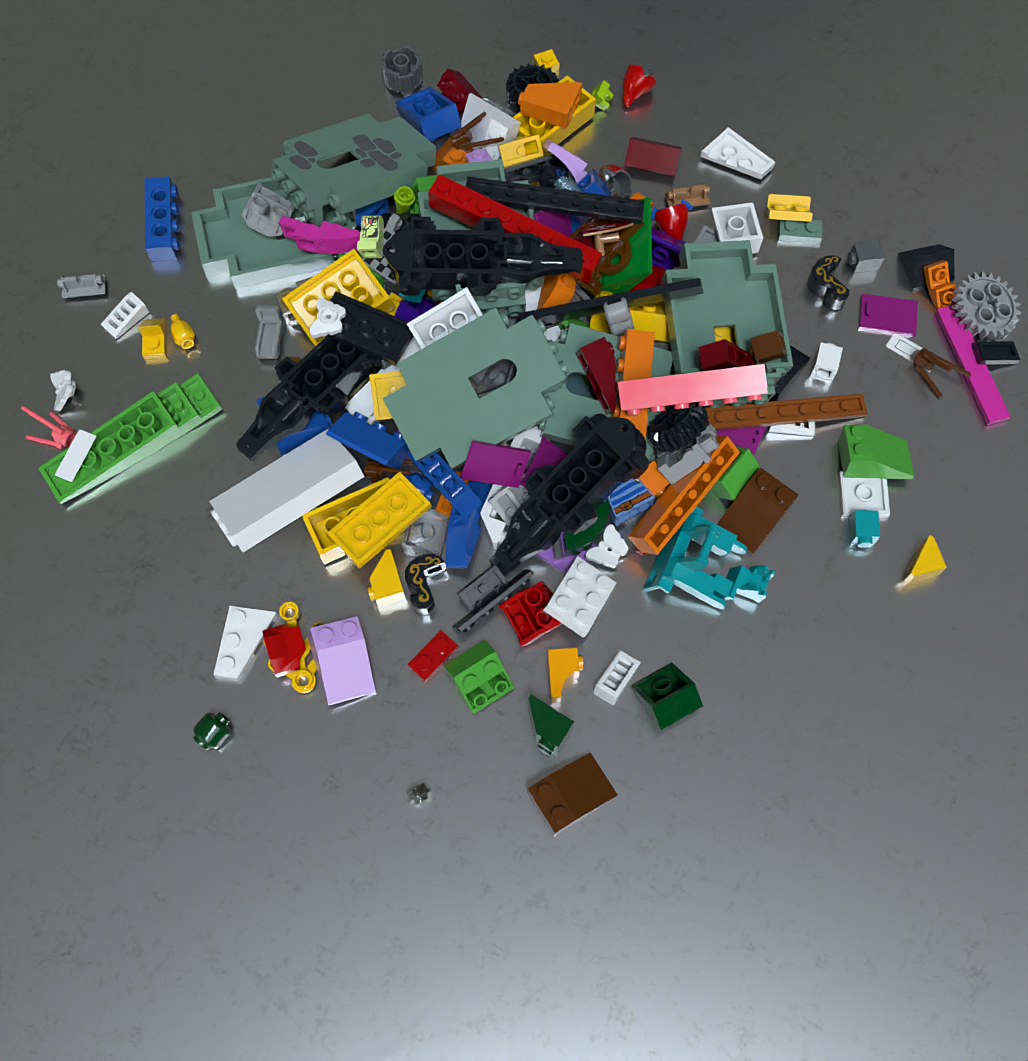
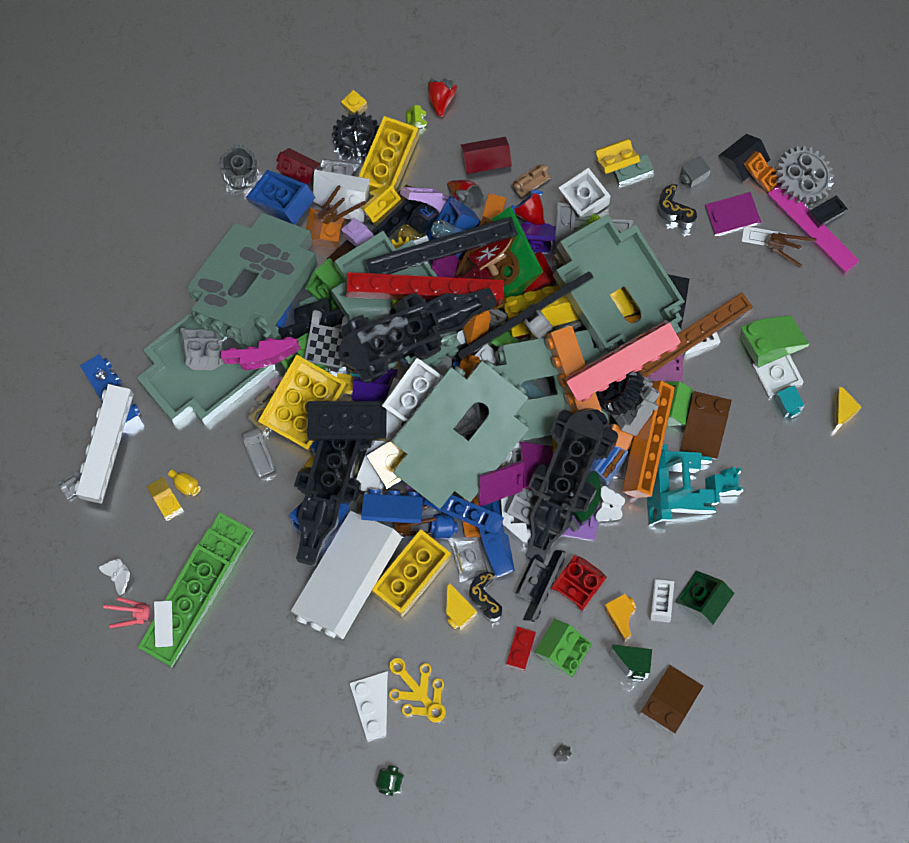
camera: 25 degrees left, 5 degrees up
white slope [101,292,149,339] -> none
red slope [262,624,306,677] -> none
lavender slope [308,616,376,706] -> none
white animal [310,298,346,338] -> none
yellow plate [327,472,432,569] -> none
yellowish green leg [357,215,384,258] -> none
lime cone [394,186,415,214] -> none
orange slope [518,82,582,129] -> none
white plate [543,556,616,638] -> none
dark red slope [575,337,616,416] -> none
dark red slope [698,339,756,371] -> none
white wing [700,127,775,180] -> none
reddish brown brick [749,330,788,364] -> none
white brick [811,342,843,381] -> none
none -> white brick [75,384,134,504]

